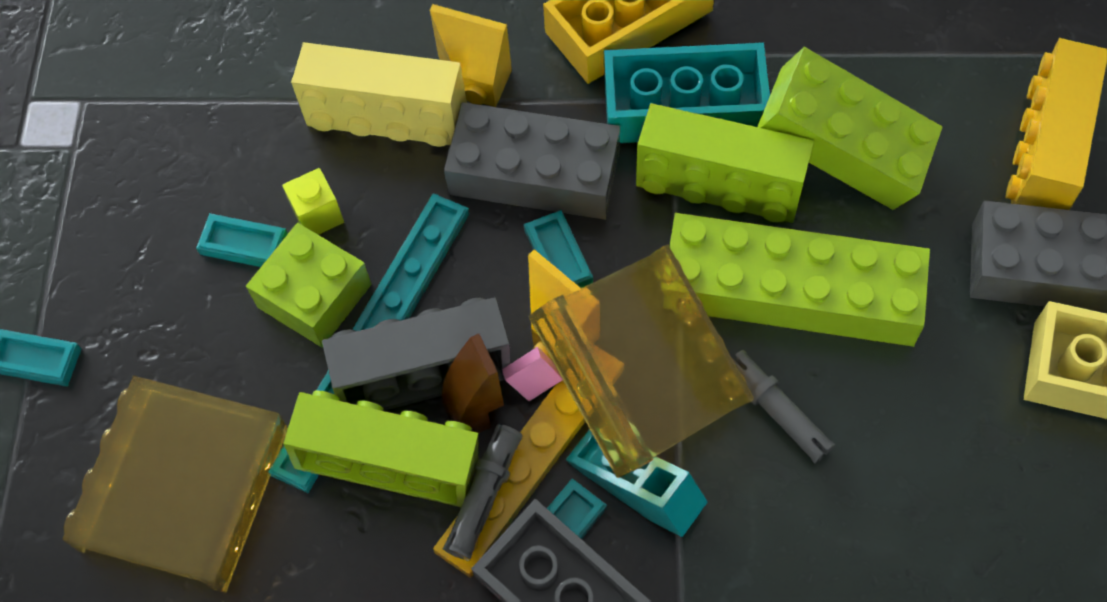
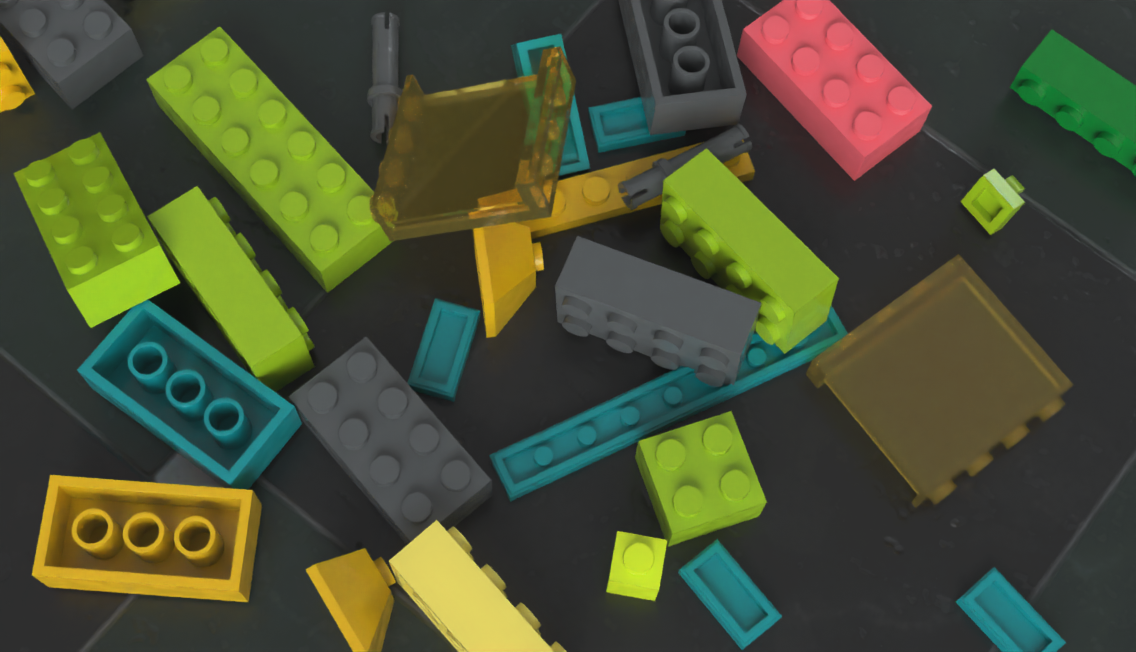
camera: 150 degrees left, 5 degrees up
reddish brown slope [442,334,504,433] -> none
bright pink tile [502,347,564,401] -> none

